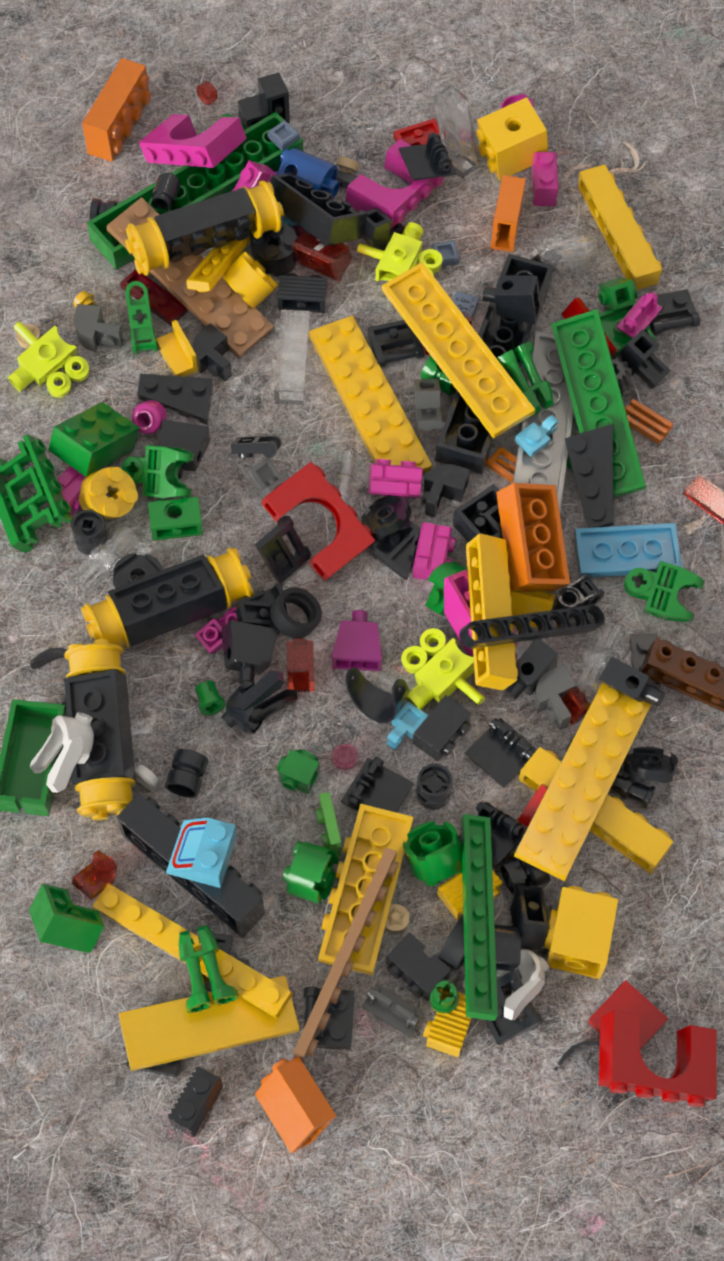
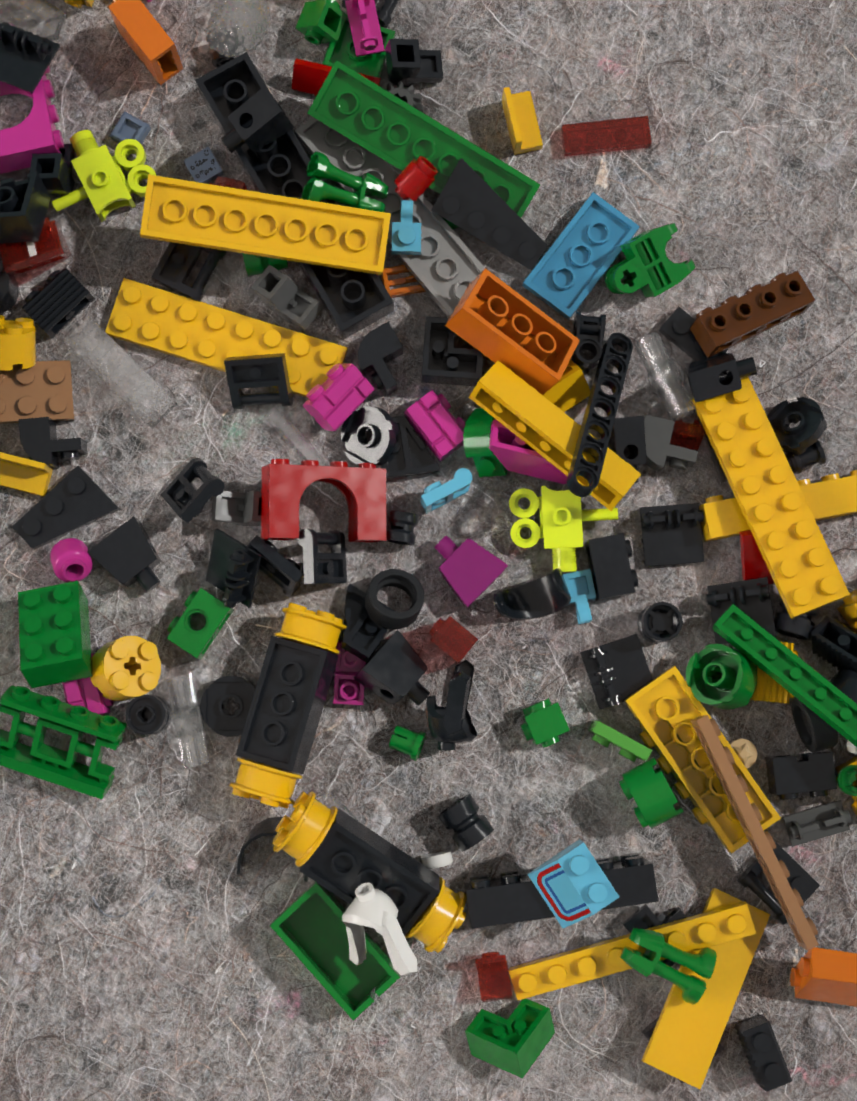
camera: 55 degrees left, 20 degrees up
green piece [122,445,194,498] -> none
clear pink plate [332,744,358,770] -> none
orange tile [625,399,673,445] -> none
none -> black hinge [206,528,262,608]
none -> black plate [224,353,293,410]
none -> black plate [248,535,304,598]
none -> black wheel [386,510,419,546]
none -> red brick [394,156,438,201]
none -> medium azure plate [421,468,472,514]
none -> yellow panel [501,87,543,155]

